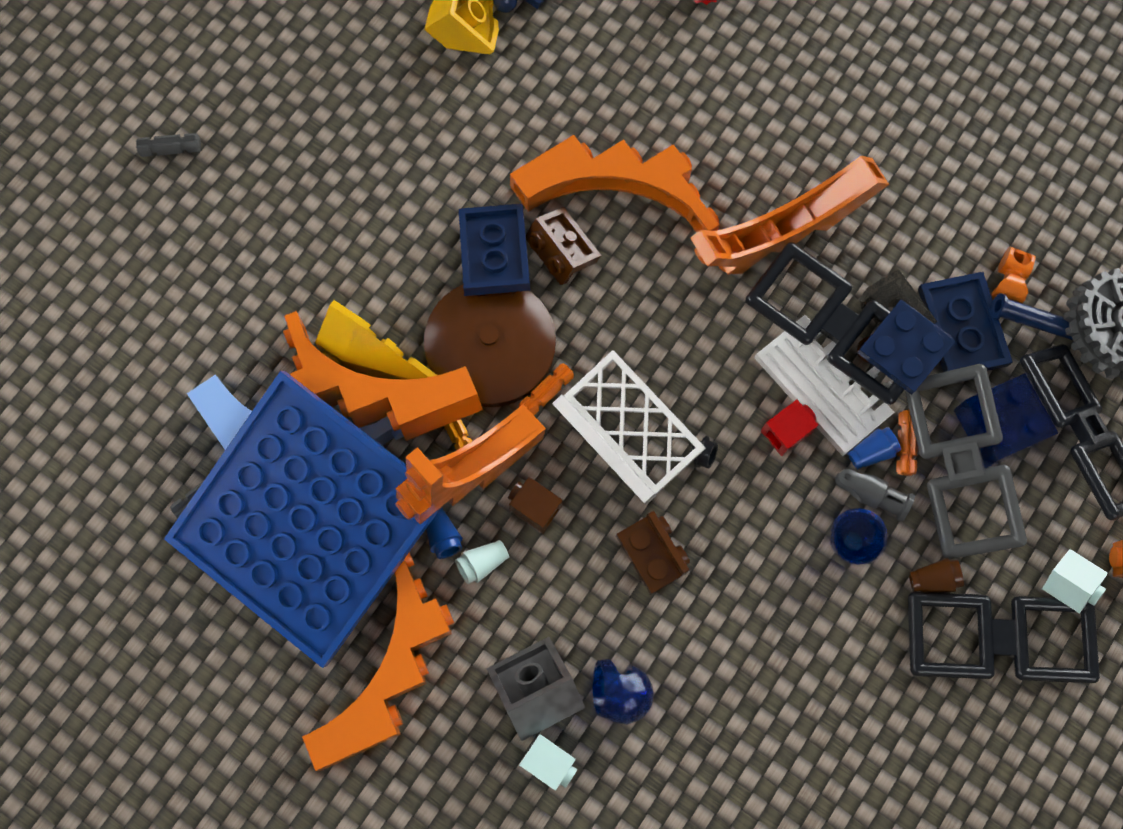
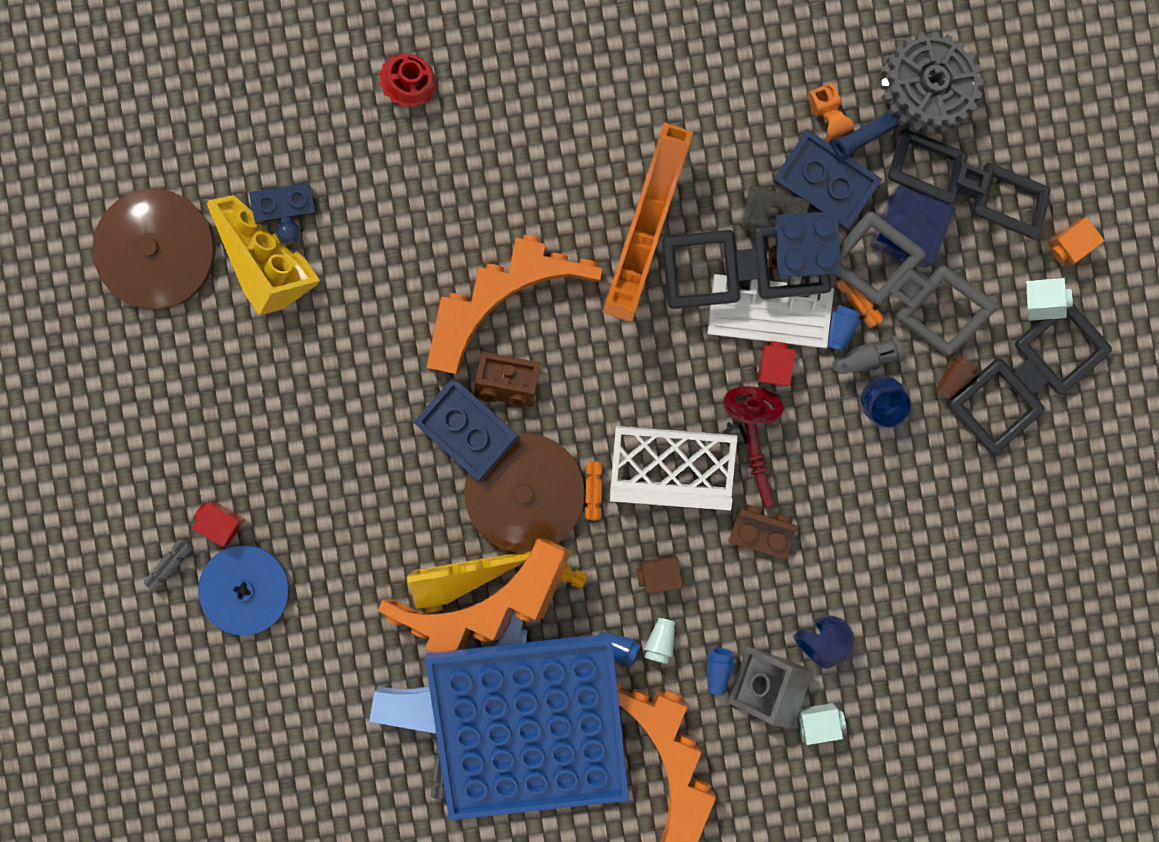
camera: 40 degrees left, 15 degrees up
orange arch [395,404,546,524] -> none
none -> red brick [192,501,245,547]
none -> blue piece [198,545,289,635]
none -> blue cone [706,648,736,695]
none -> dark red dish [723,386,784,508]

